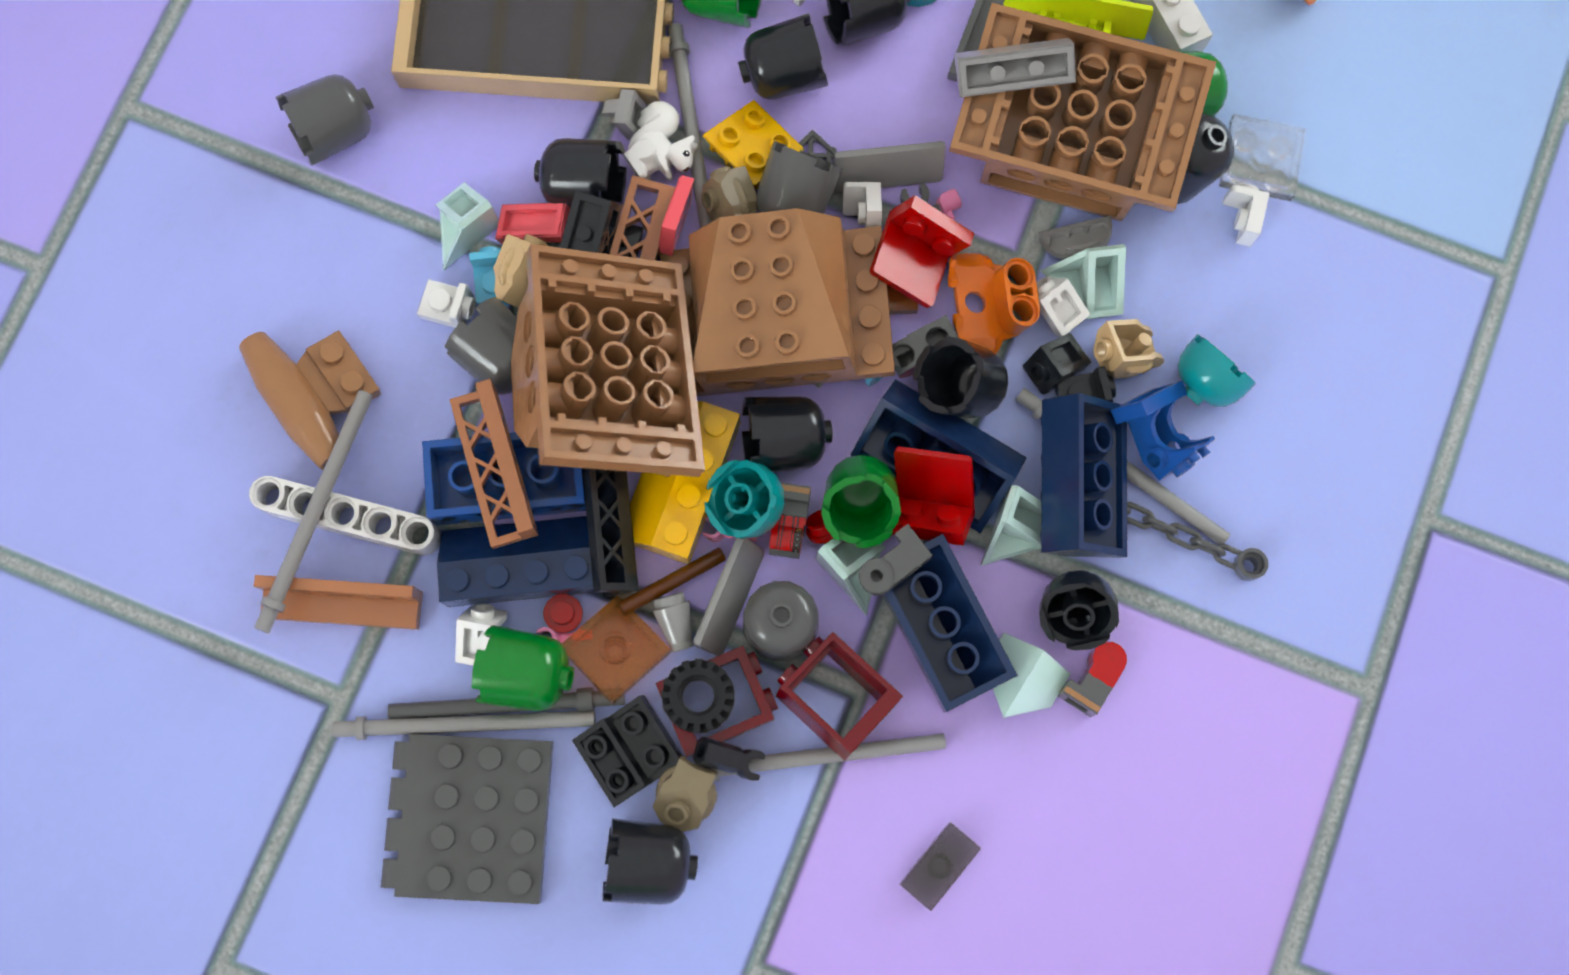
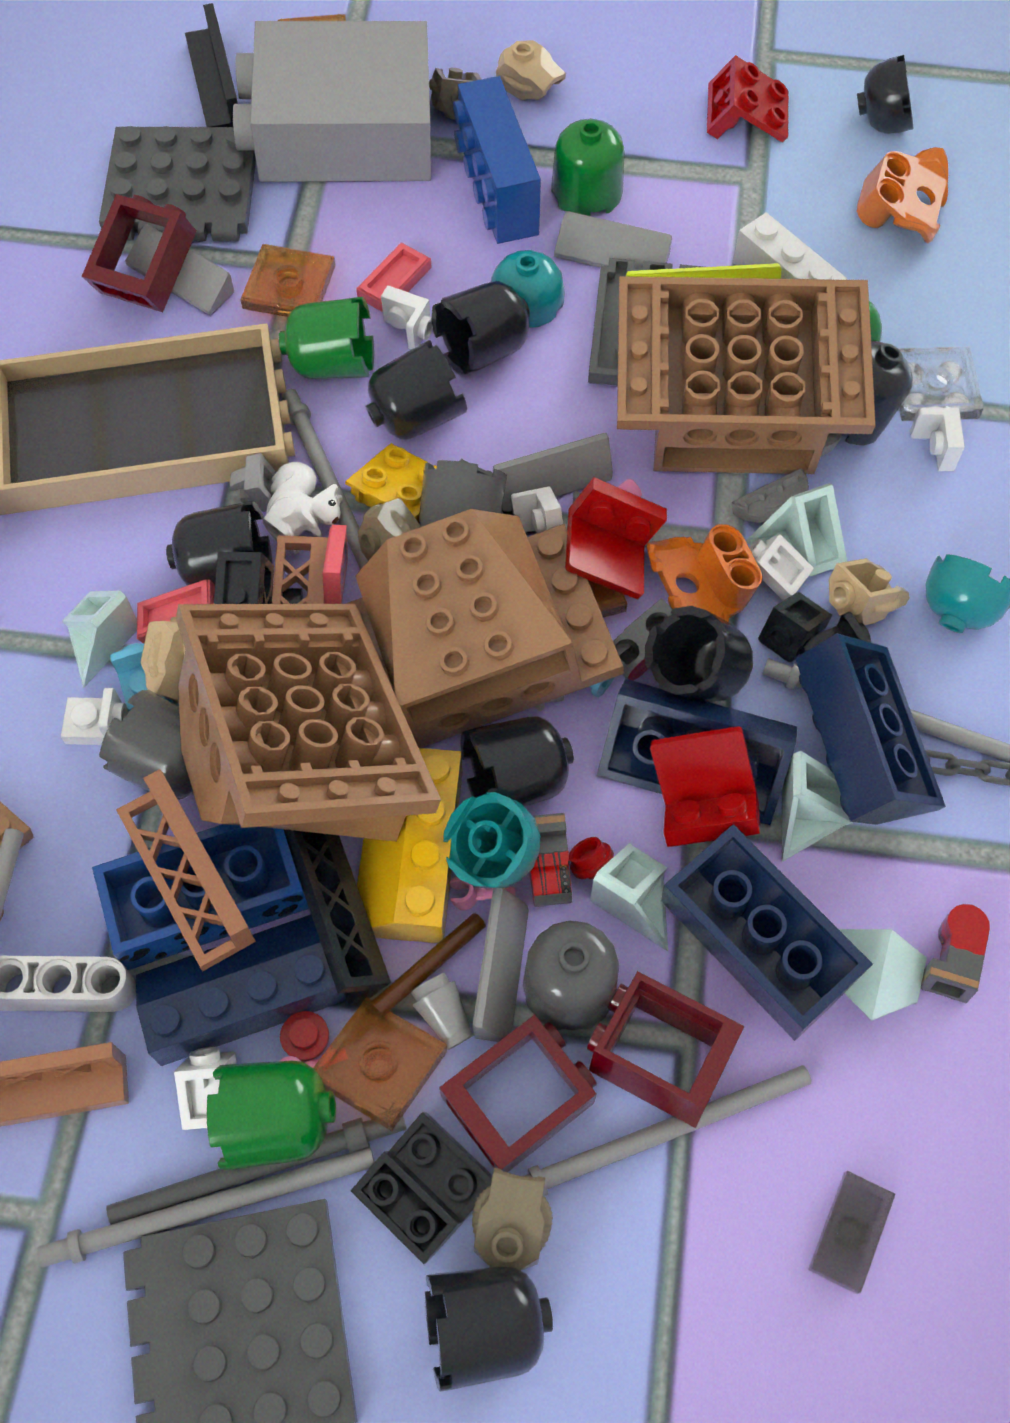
camera: 10 degrees left, 15 degrees down
black tyre [661,659,735,733] -> none
black bar [693,737,765,781] -> none
green cylinder [821,455,901,548] -> none
dark grey leg [859,524,932,596] -> none
light grey slope [954,38,1076,98] -> none
black cylinder [1039,570,1119,650] -> none
blue tile [1111,380,1215,481] -> none

